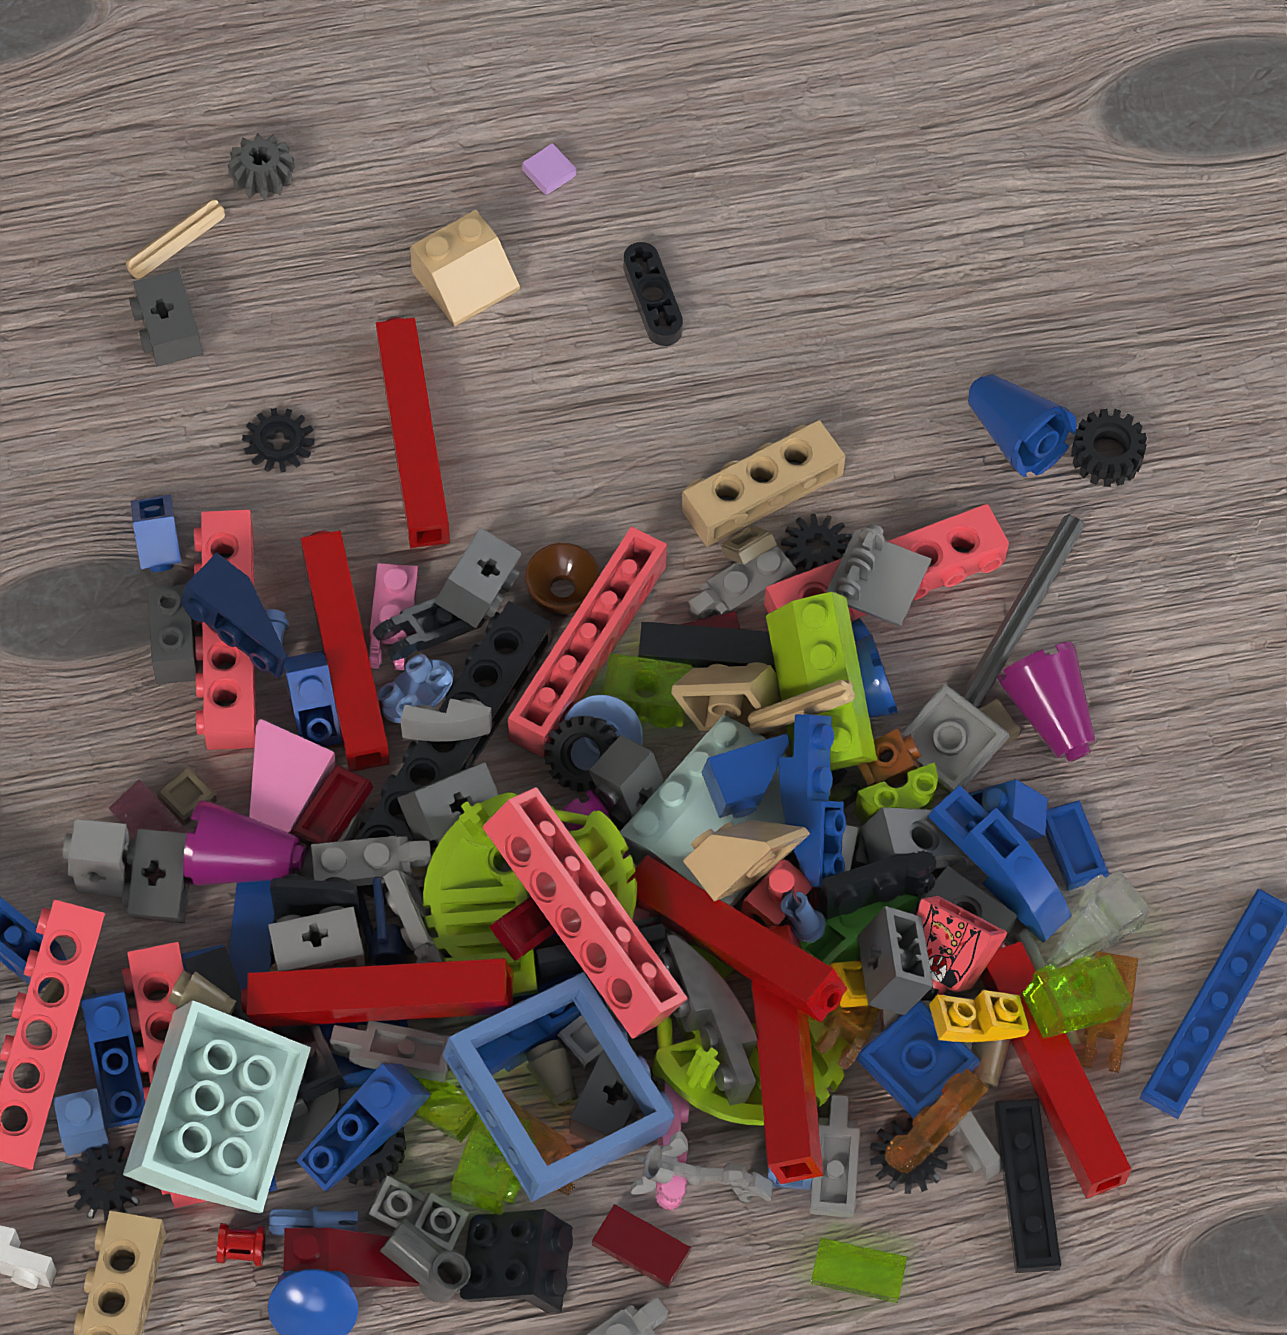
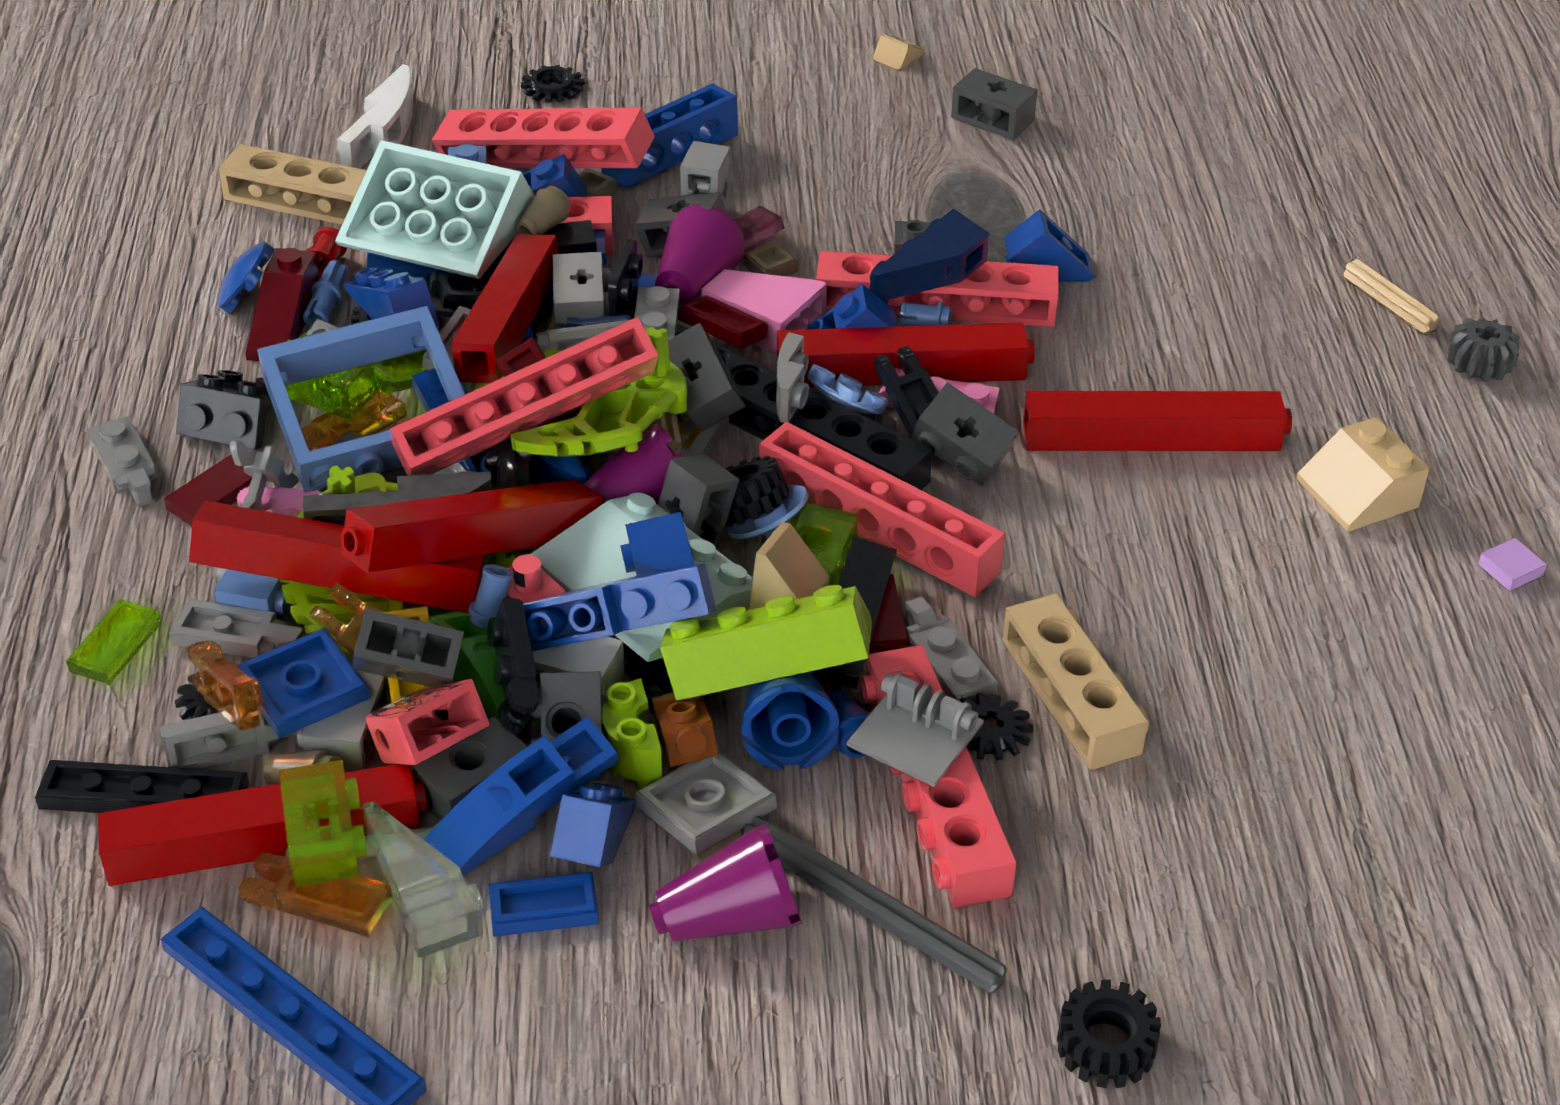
camera: 100 degrees right, 20 degrees down
dark grey brick [129,270,203,367] -> none
black gear [242,408,315,472] -> none
dark grey piece [380,1218,471,1302] -> none
reddish brown piece [525,543,600,614] -> none
black beam [623,242,683,346] -> none
tan slope [683,820,810,901] -> none
dark tan tile [721,525,777,565] -> none
tan axle [747,680,855,734] -> none
yellow slope [929,990,1029,1042] -> none
blue cone [968,374,1077,477] -> none

